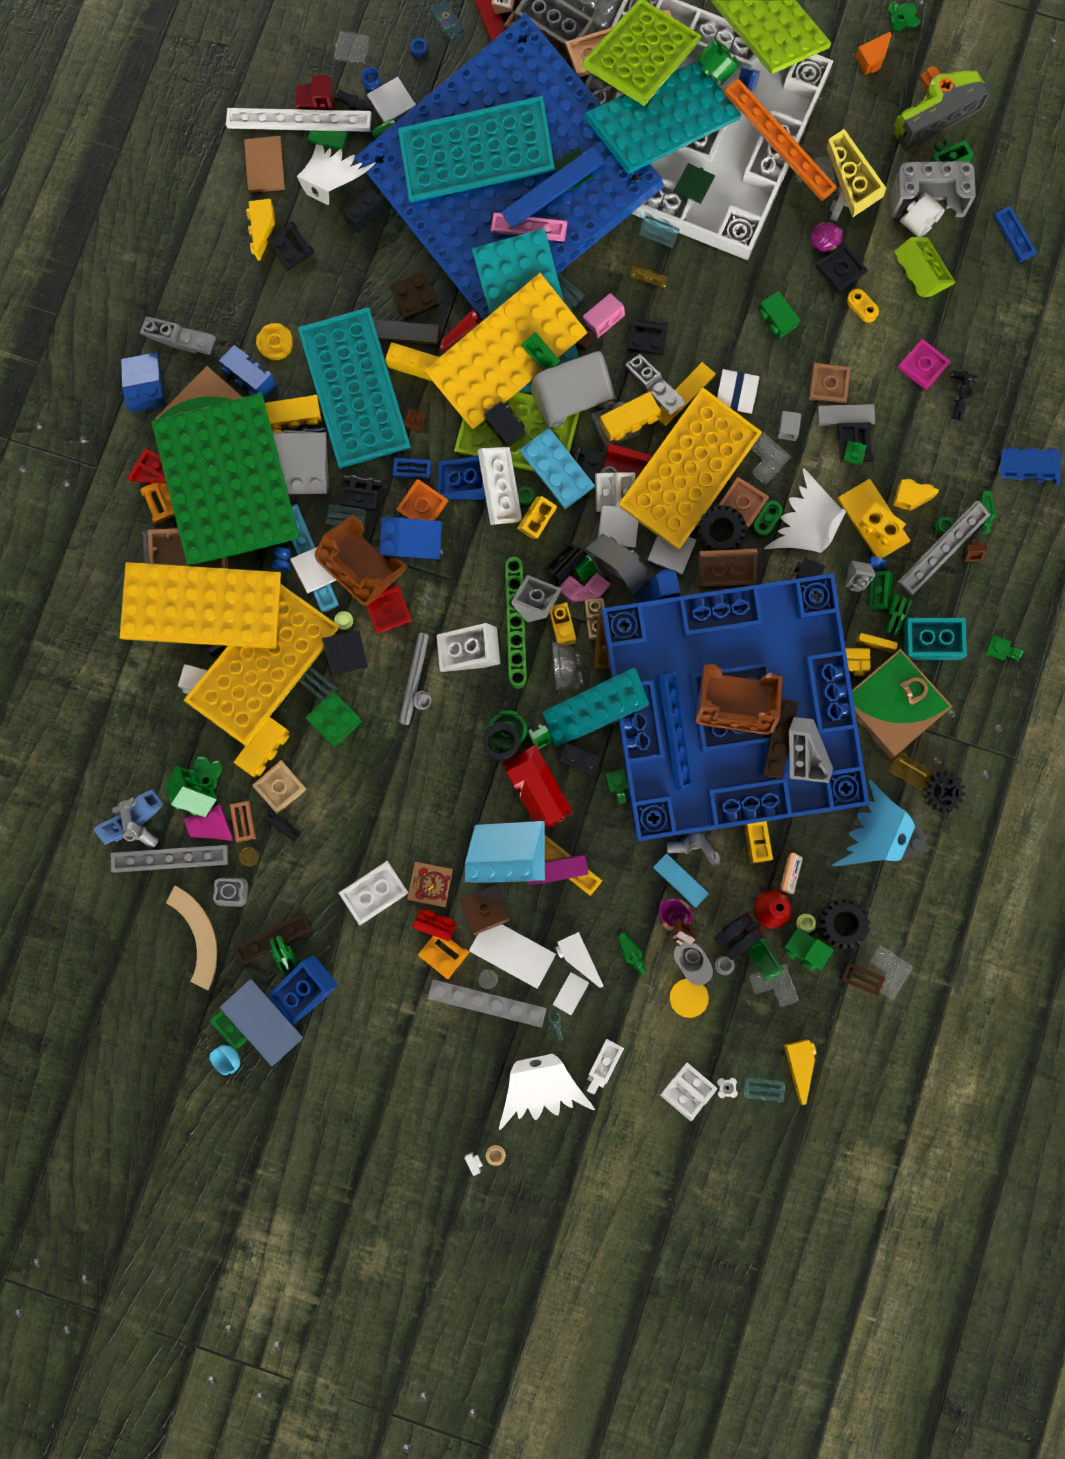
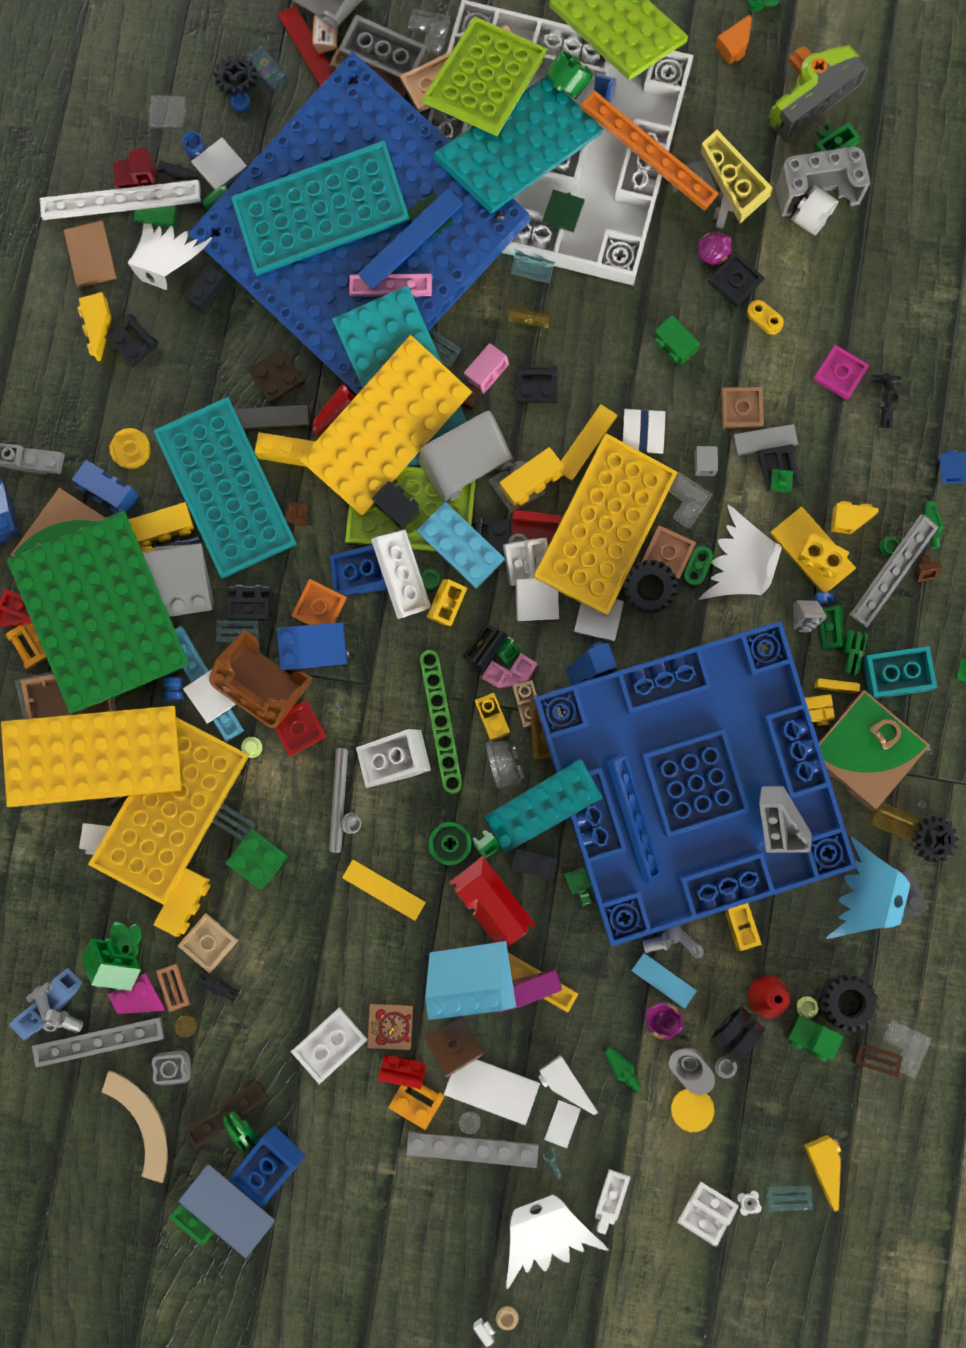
camera: 10 degrees left, 0 degrees up
medium azure hair [210,1045,240,1075] -> none
black tile [322,631,368,676] -> none
blue tile [393,458,432,480] -> none
black tyre [483,722,520,761] -> none
light grey slope [511,575,562,622] -> none
green plate [521,332,561,371] -> none
dark grey brick [586,533,650,595] -> none
light grey slope [625,354,685,415] -> none
reddish brown tile [672,919,696,947] -> none
dark orange windscreen [696,664,783,734] -> none
medium nougat tile [699,549,758,587] -> none
green tile [747,938,783,981] -> none
clear plate [748,963,799,1007] -> none
dark brown plate [762,698,799,779] -> none
slope [780,853,803,894] -> none
black brick [794,558,826,579] -> none
lime slope [894,237,956,297] -> none
blue tile [993,206,1037,263] -> none
none -> black gear [214,54,258,97]
none -> yellow tile [342,860,426,921]

